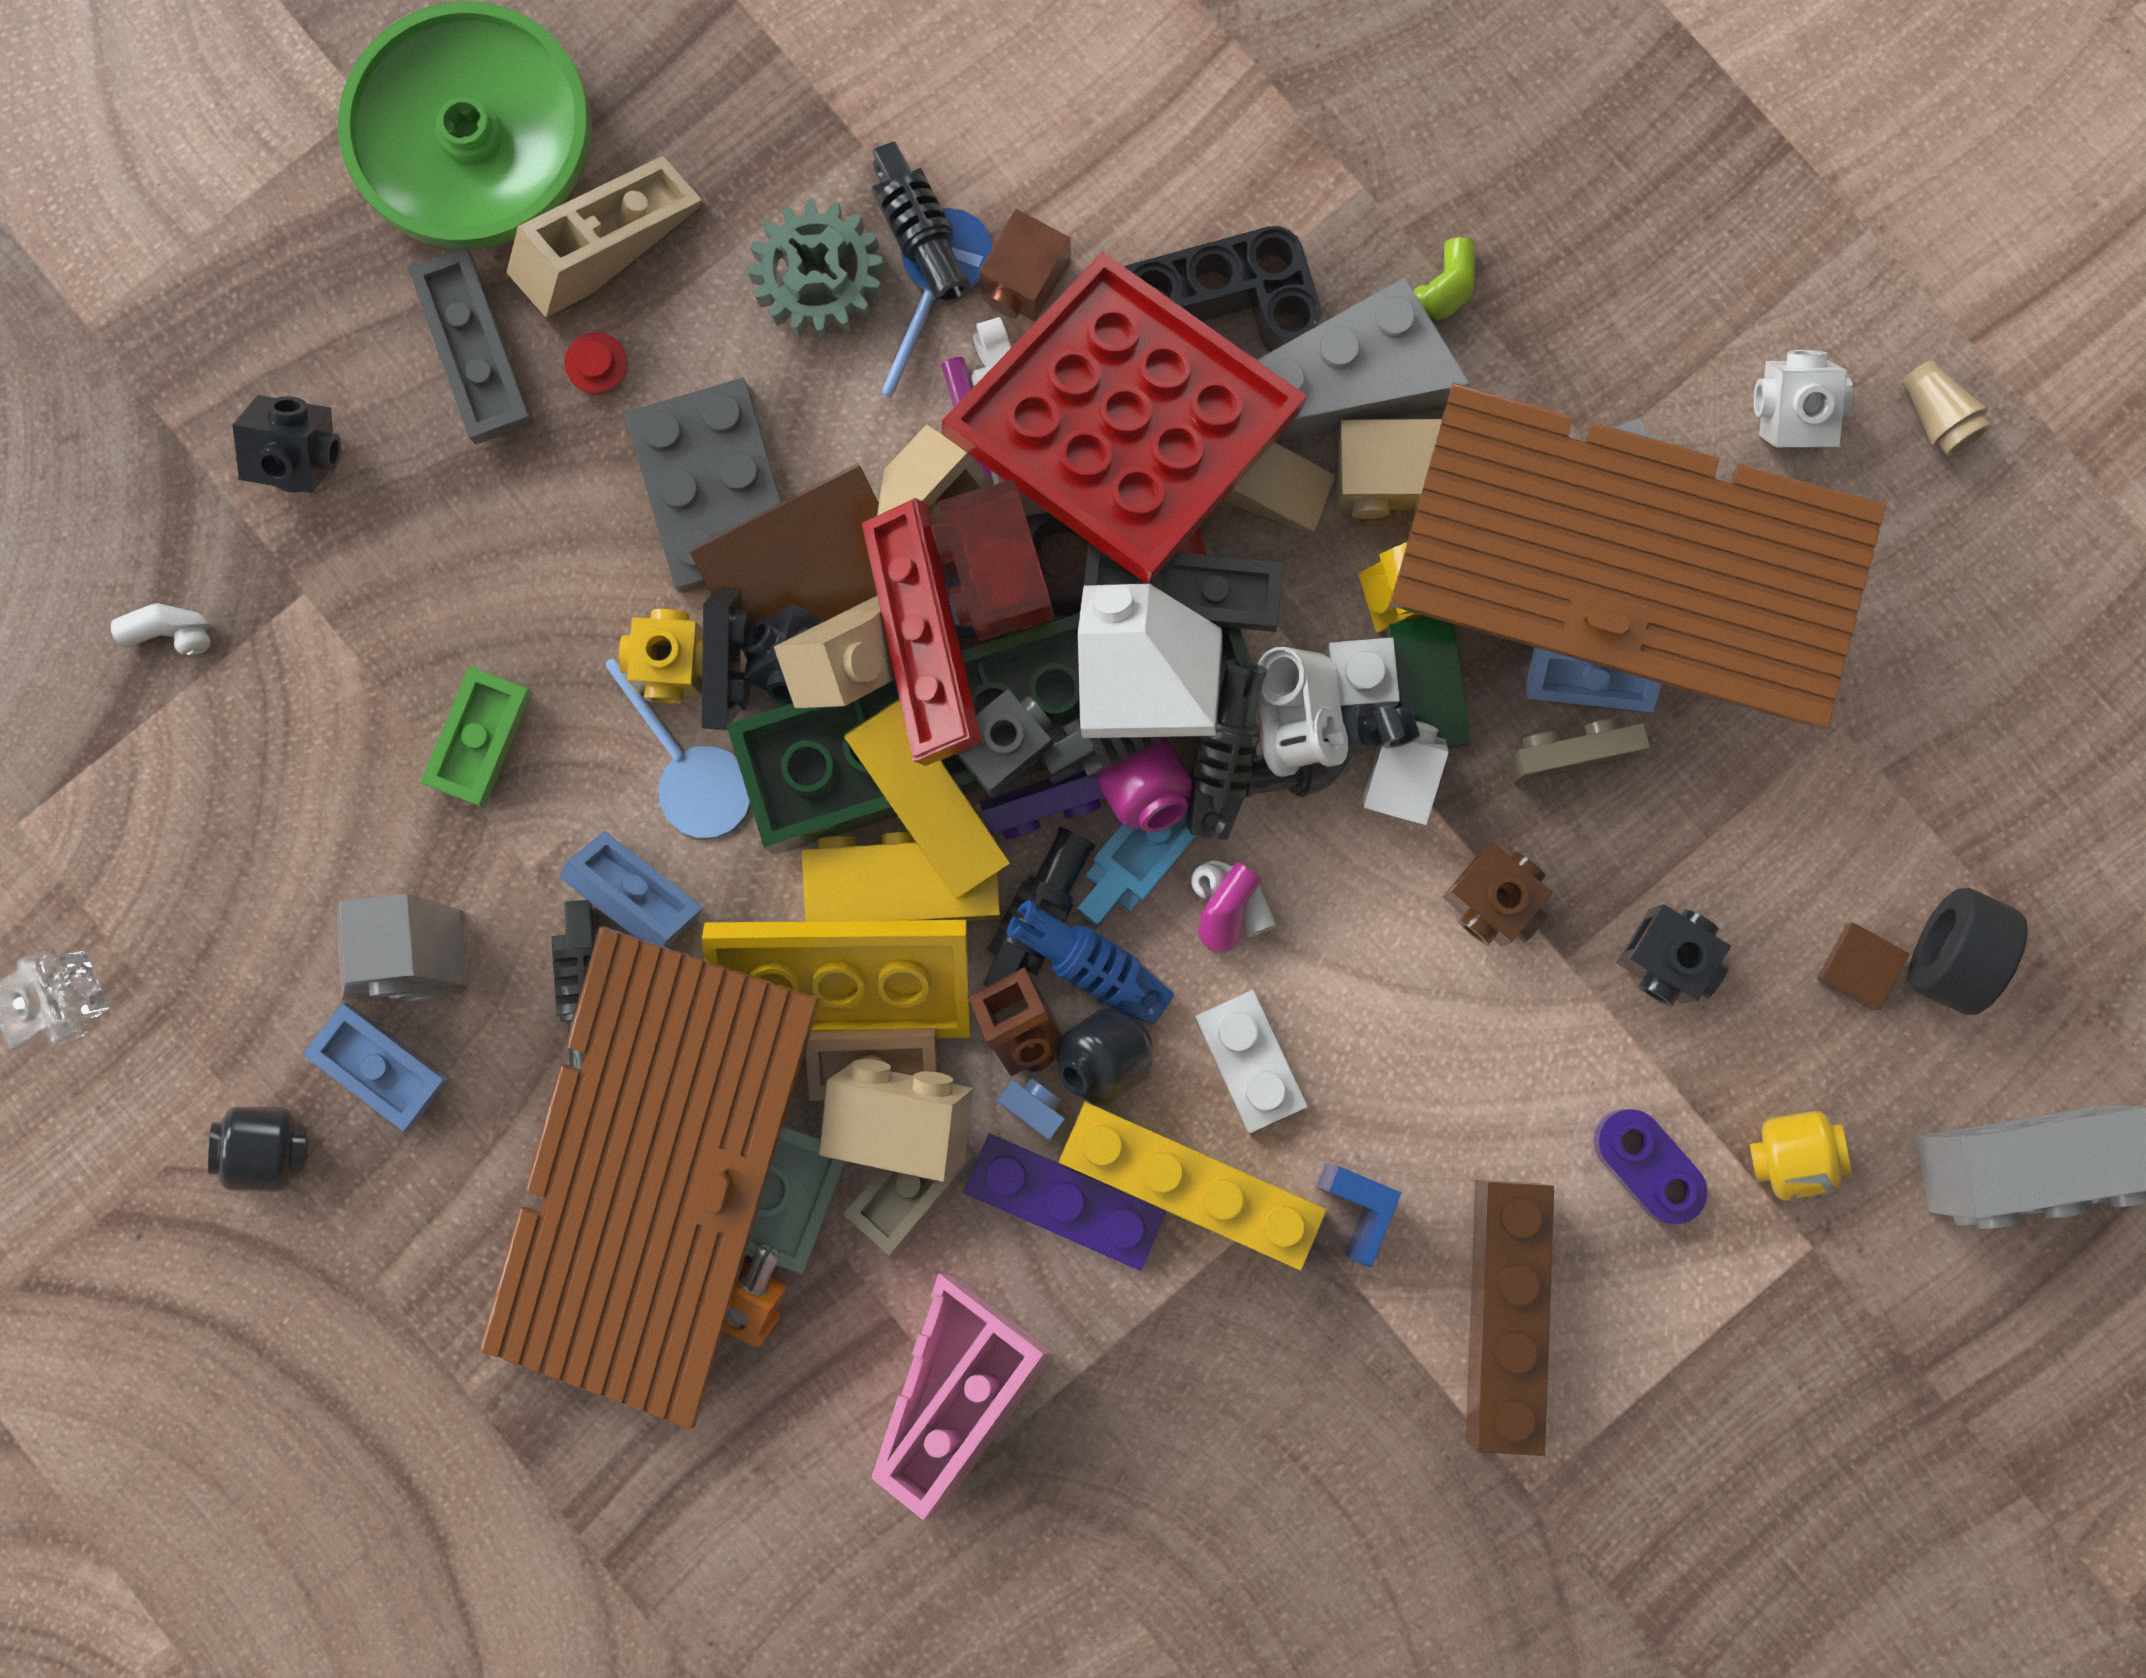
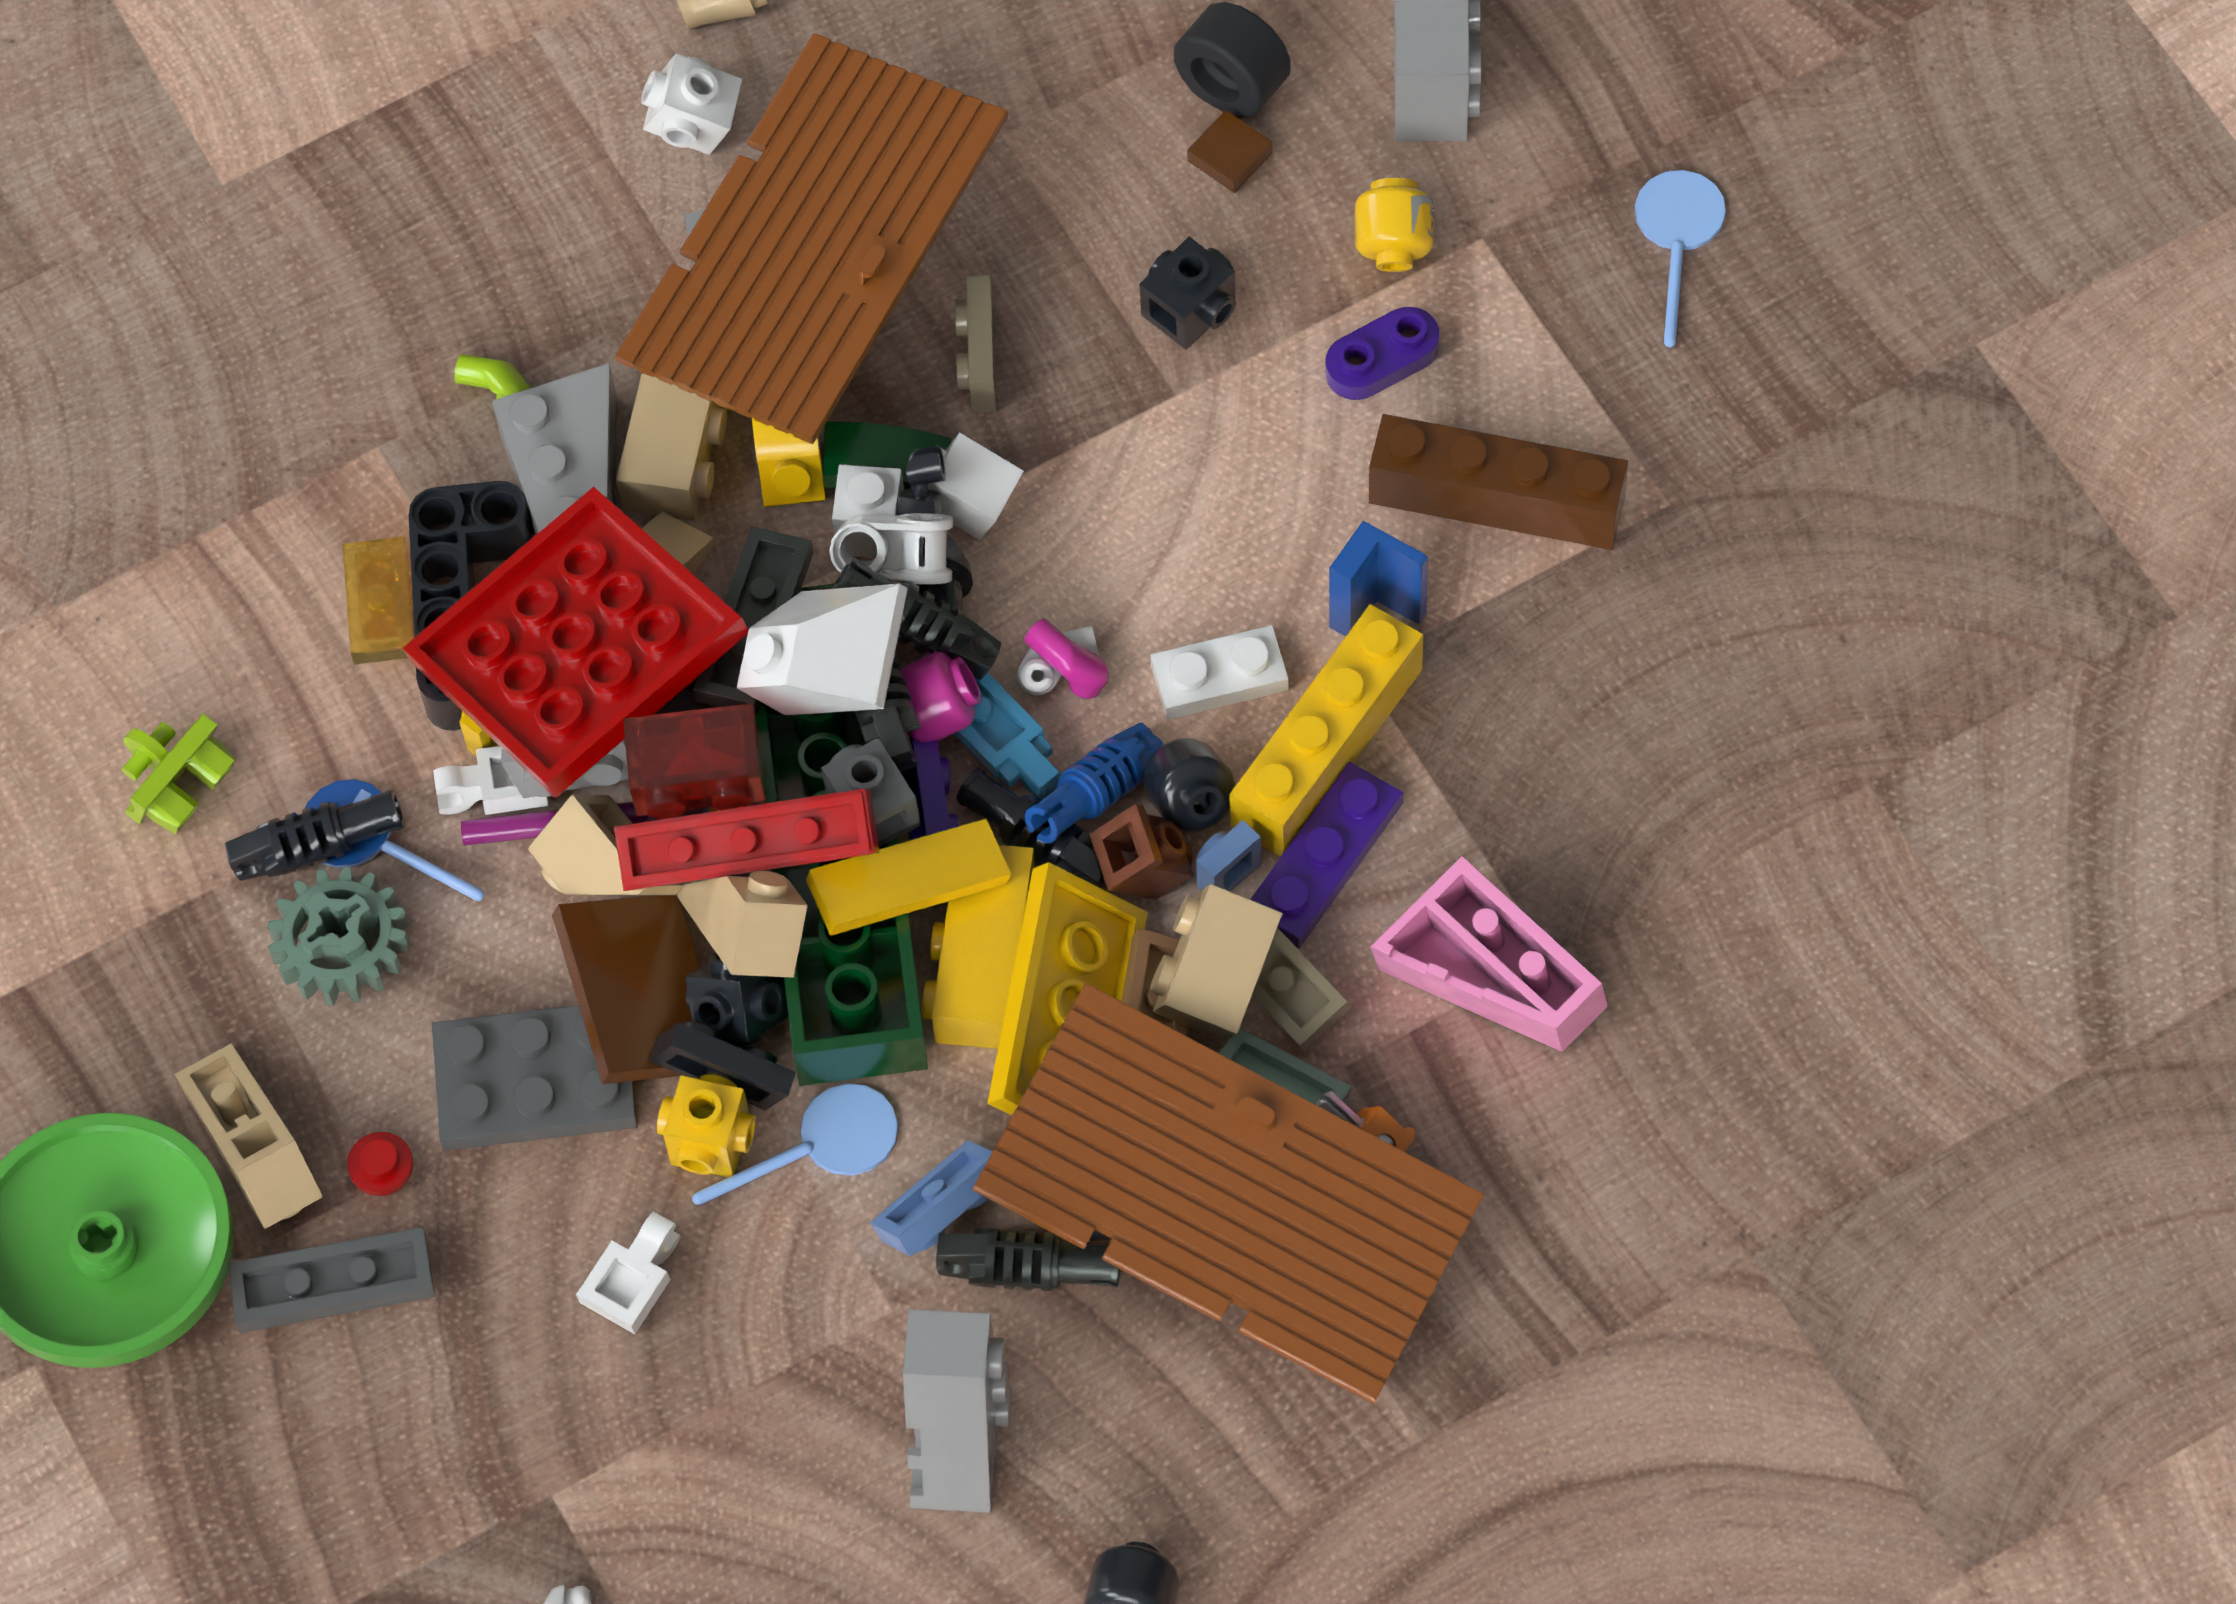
camera: 80 degrees left, 20 degrees down
black brick [232,395,341,493] -> none
medium blue plate [302,1003,450,1132] -> none
bright green plate [420,666,533,809] -> none
copper brick [979,209,1071,322] -> none
reddish brown brick [1442,842,1553,946] -> none
medium blue plate [1526,647,1661,712] -> none
none -> lime hips [121,713,236,834]
none -> clear yellow plate [342,536,414,665]
none -> white plate [576,1211,681,1334]
none -> light blue piece [1634,170,1726,348]

